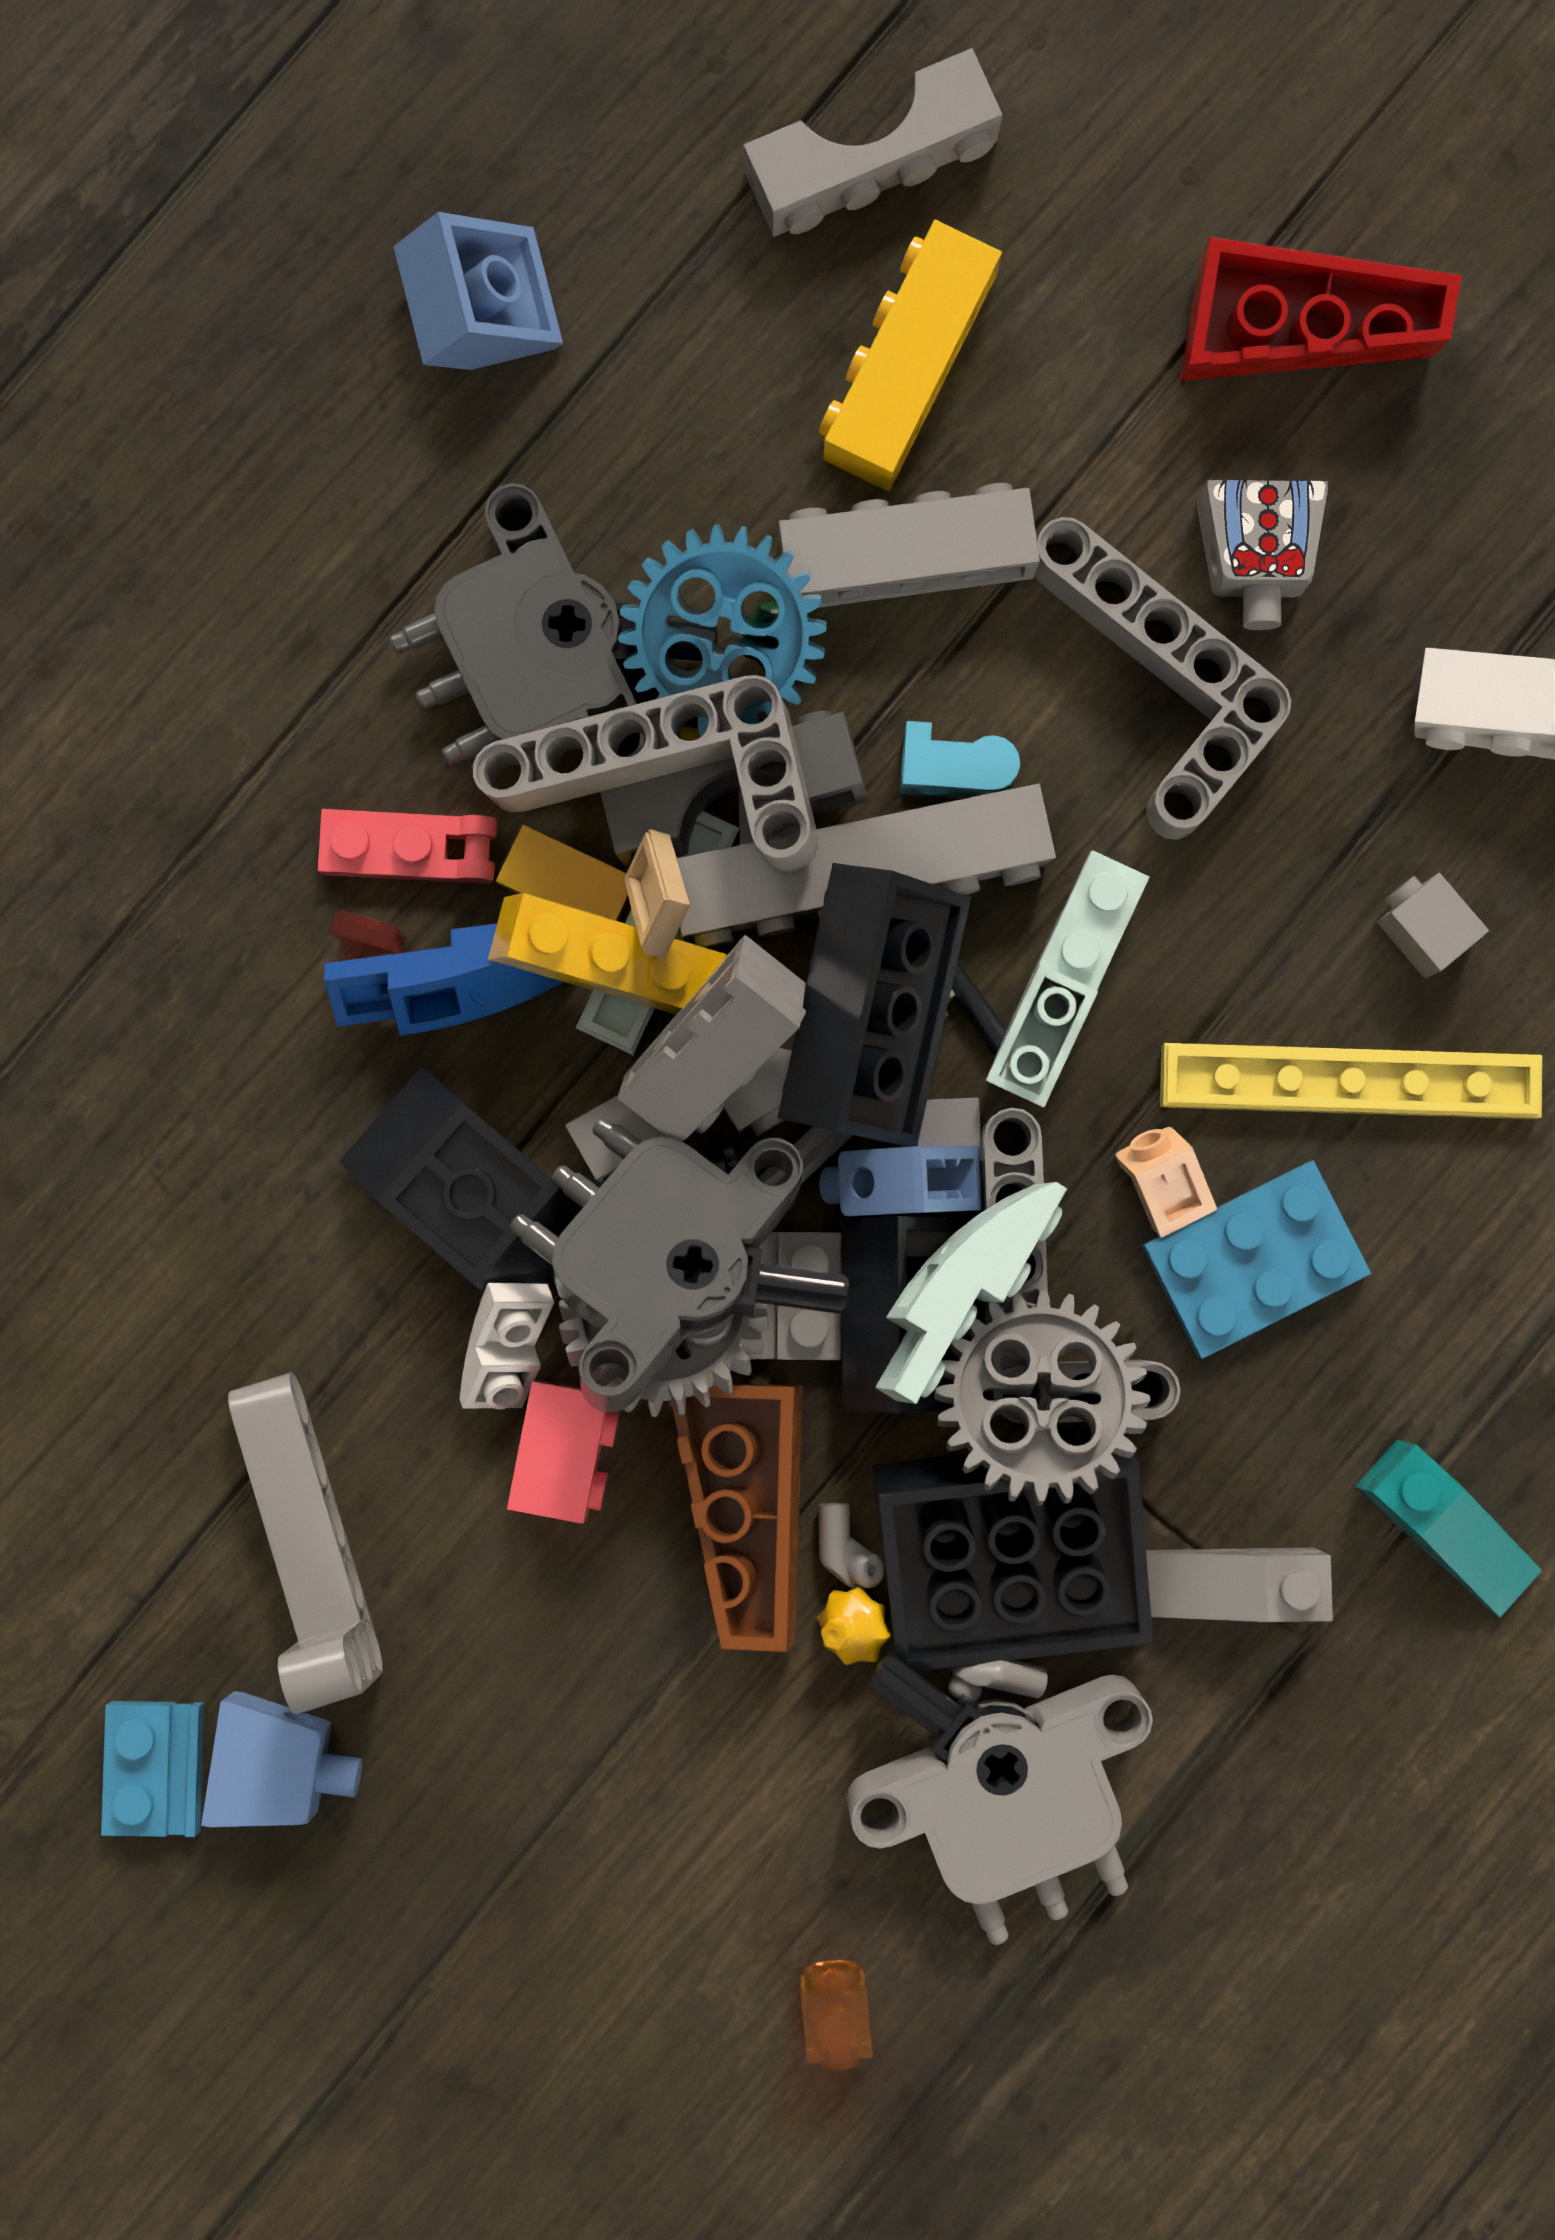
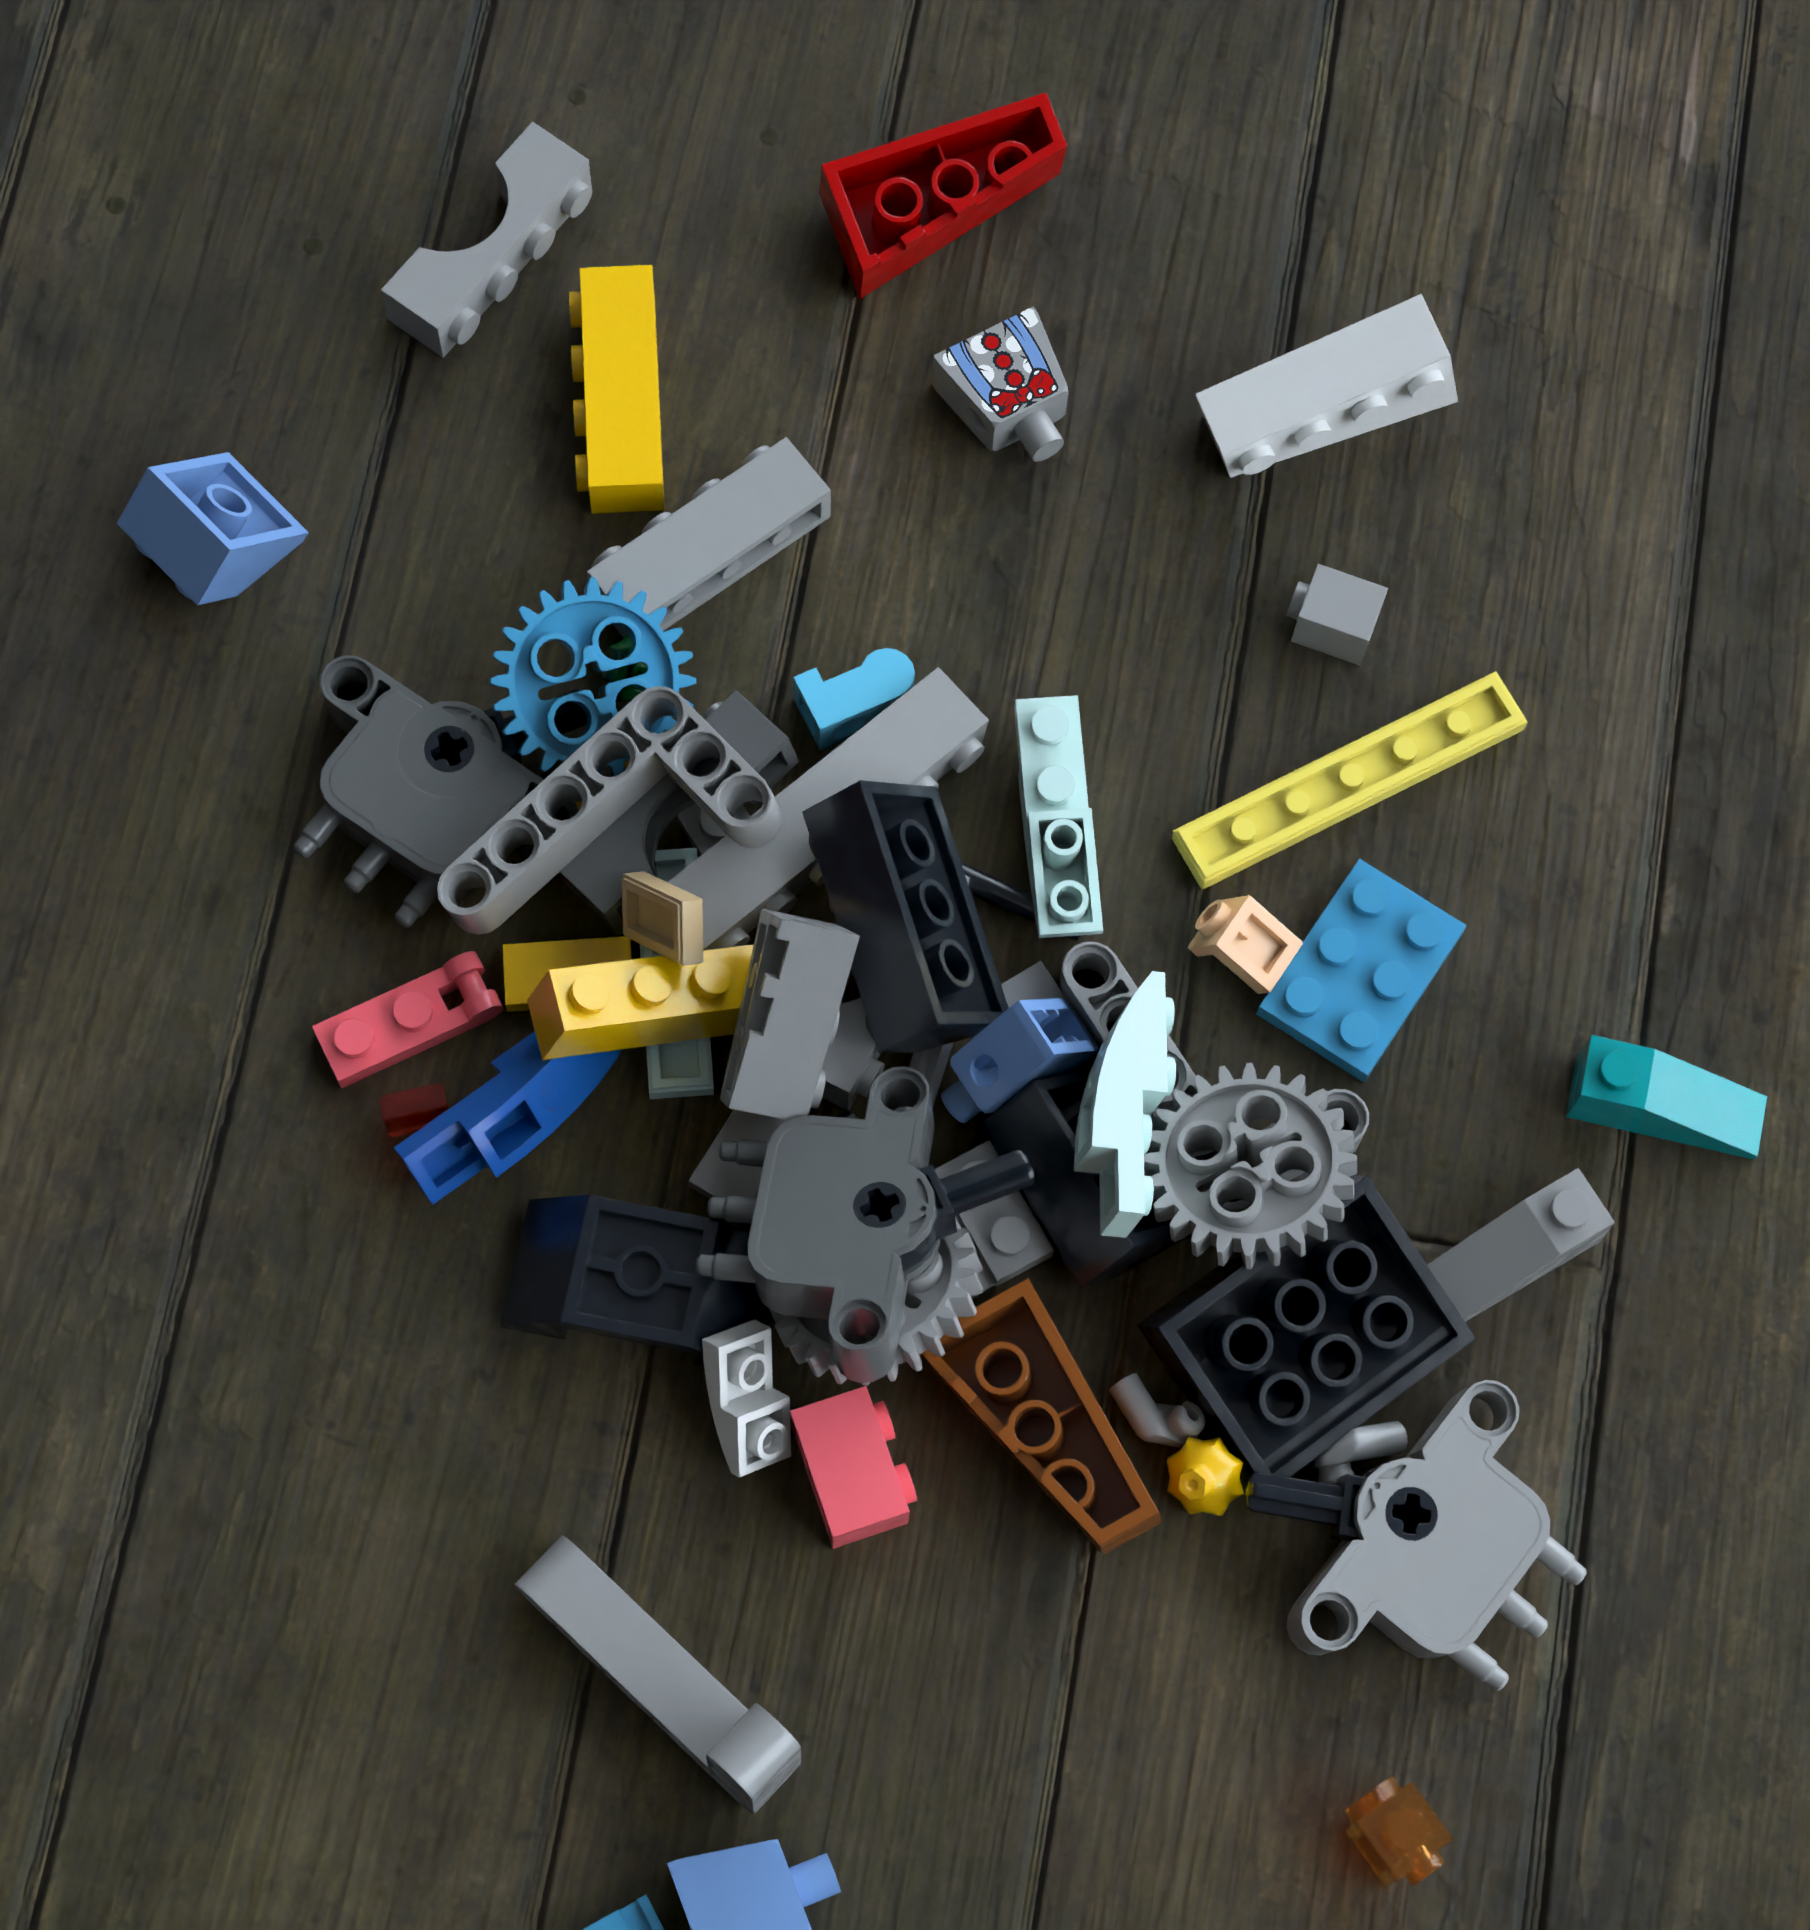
camera: 30 degrees left, 15 degrees down
light grey beam [1035,517,1291,840] -> none

